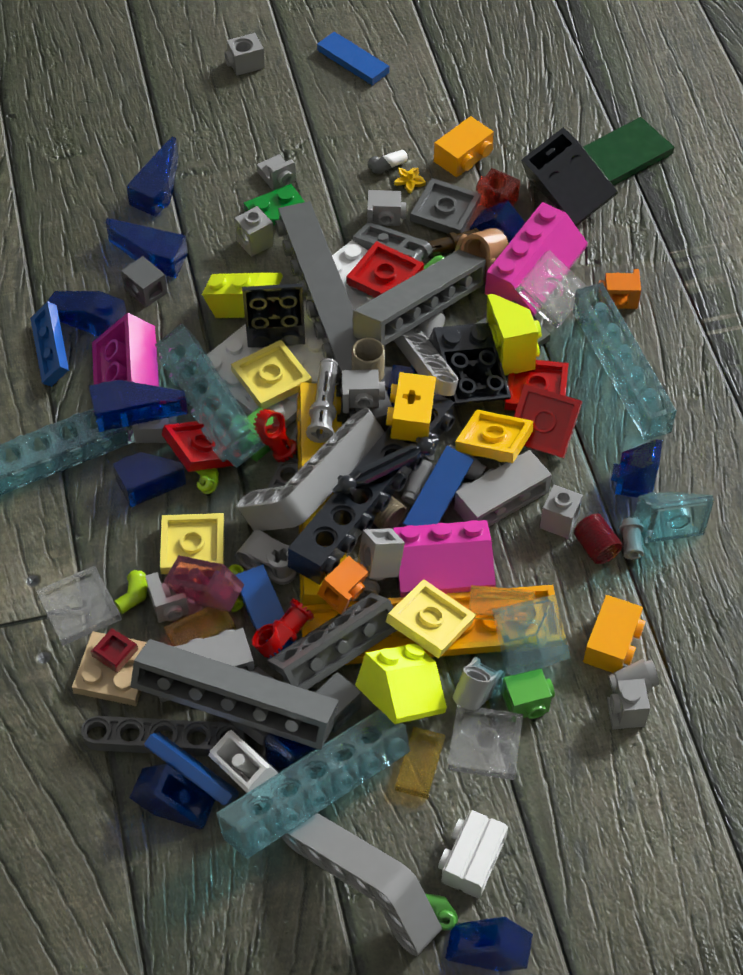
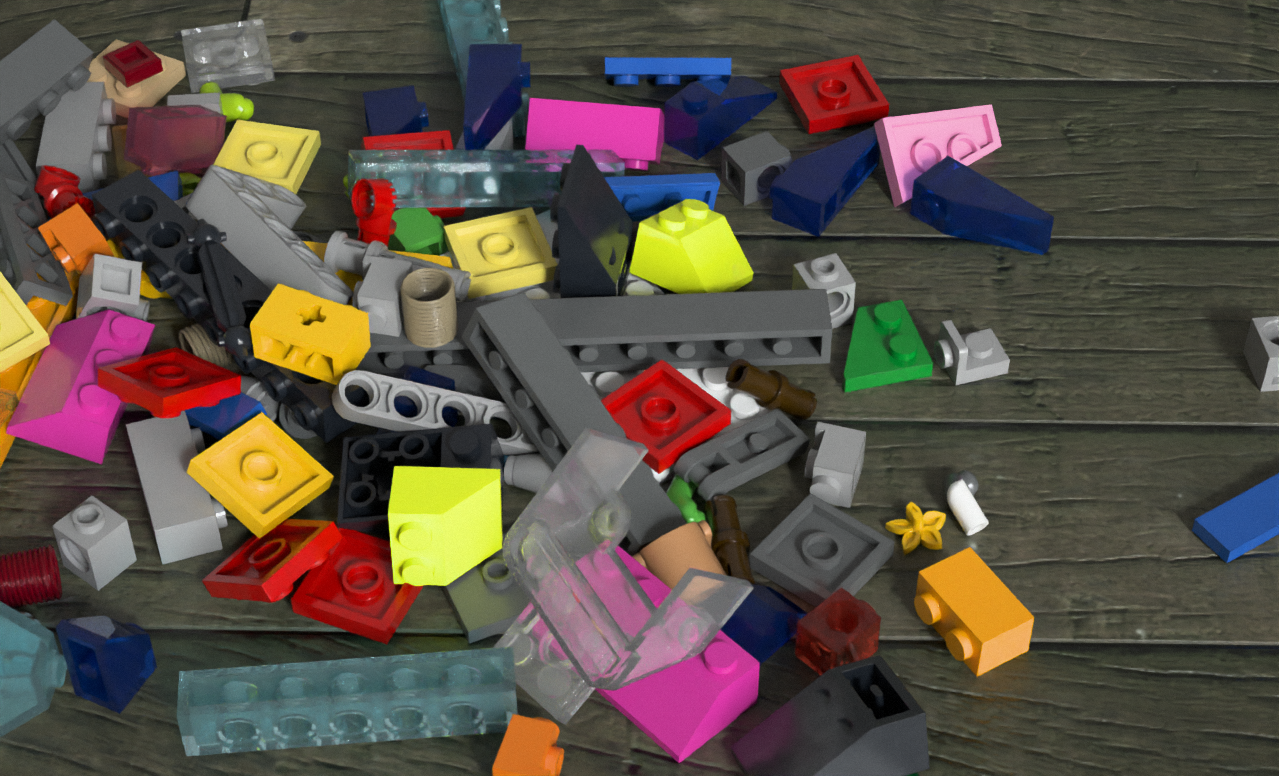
camera: 105 degrees right, 10 degrees down
none -> red plate [98,347,241,418]
none -> clear windscreen [503,428,753,691]
none -> blue tile [604,173,720,222]
none -> dark brown pin [725,359,817,420]
none -> red plate [779,55,889,134]
none -> bright pink wing [874,104,1002,207]

